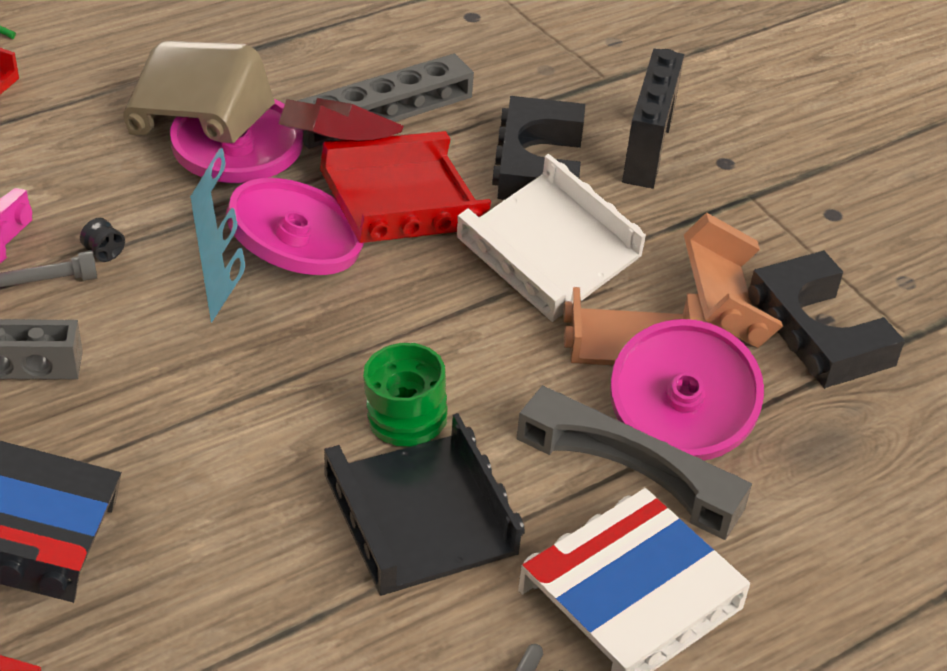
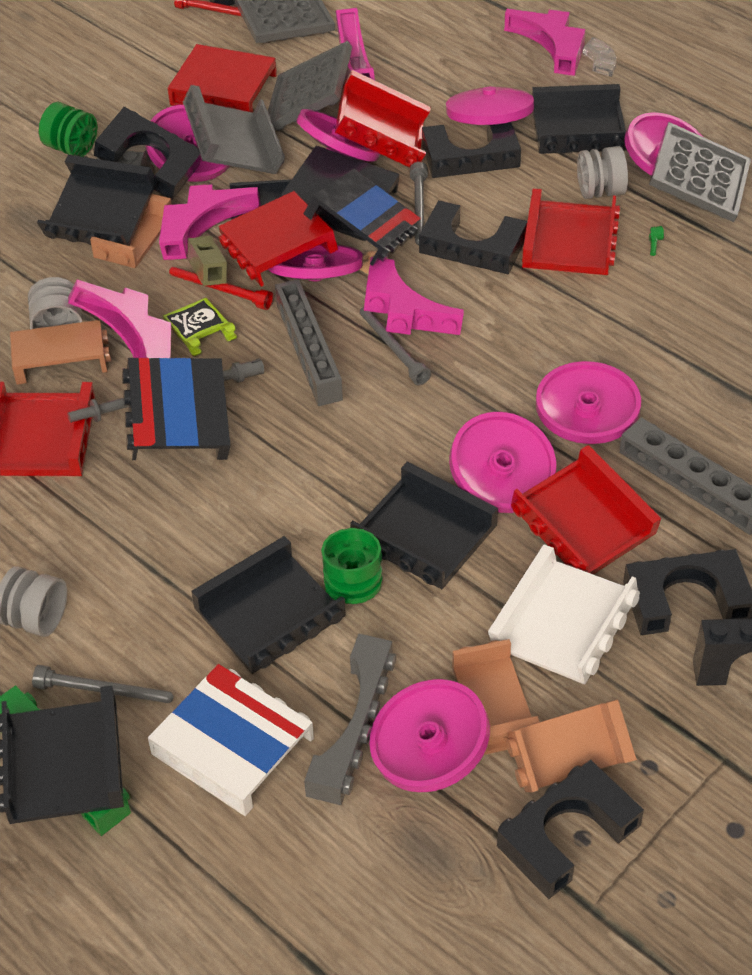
camera: 80 degrees right, 5 degrees up
black wheel [80,218,125,262] -> none
dark tan windscreen [123,41,275,143] -> none
medium azure piece [190,148,245,323] -> none
dark red slope [278,98,404,141] -> none
none -> black panel [350,461,498,590]

